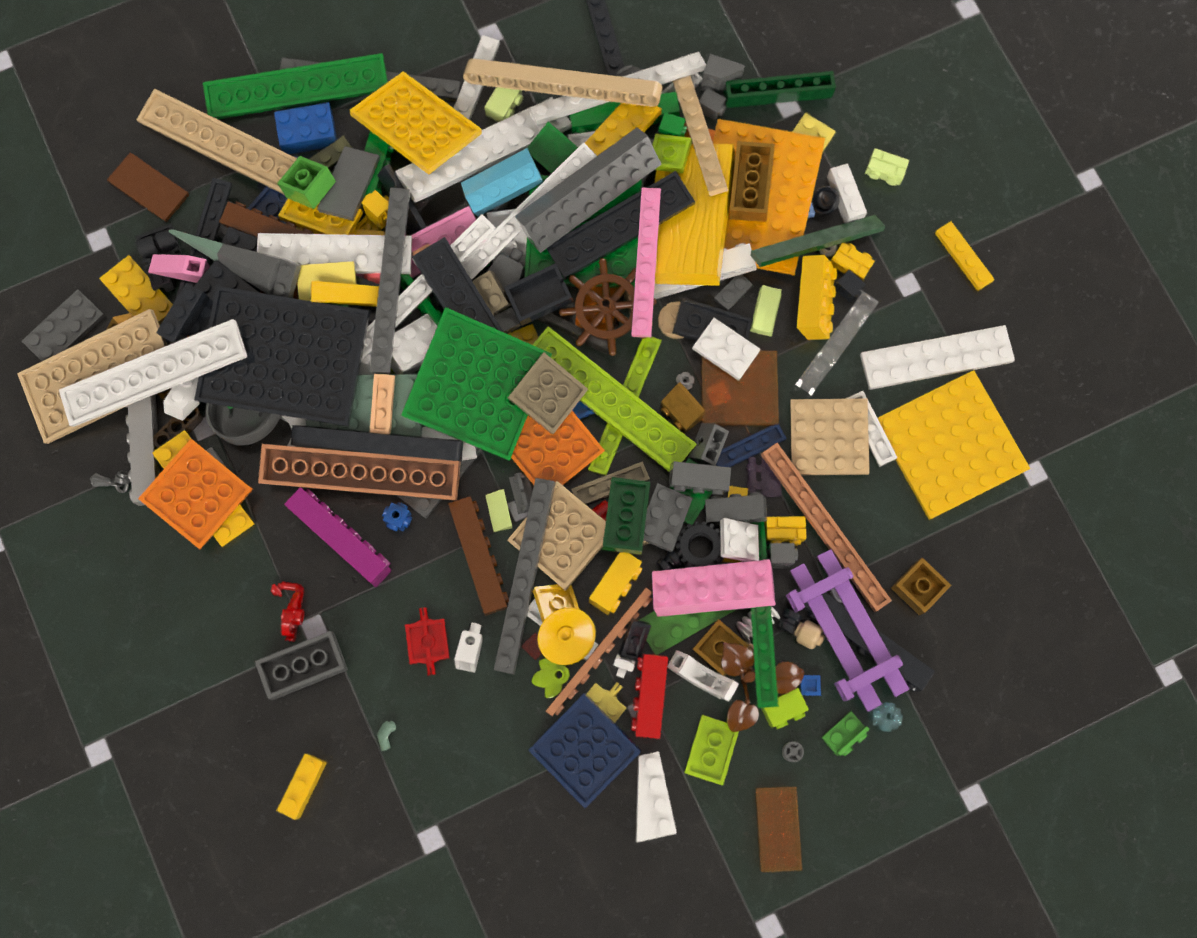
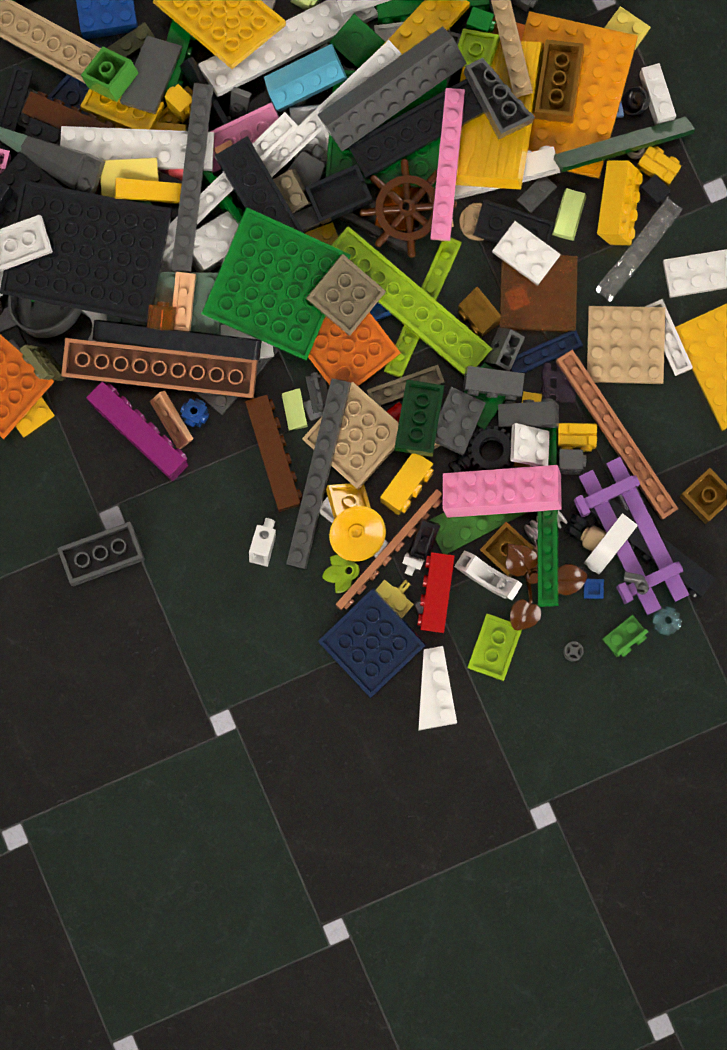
camera: 10 degrees right, 5 degrees up
red animal [271,581,304,642] -> none
yellow brick [277,754,327,819] -> none
sand green arm [377,721,396,751] -> none
red plate [405,608,450,676] -> none
clear red tile [521,633,542,661] -> none
light grey plate [676,372,694,390] -> none
clear orange plate [755,787,802,872] -> none
lime brick [761,688,809,729] -> none
yellowish green brick [865,148,909,185] -> none
none -> olive plate [20,345,67,381]
none -> clear orange brick [147,301,176,330]
none -> light nougat plate [150,391,193,449]
none -> dark grey plate [228,87,251,119]
none -> dark grey wedge [463,58,535,140]
none -> white arch [584,513,638,574]
none -> dark grey arm [624,572,649,595]

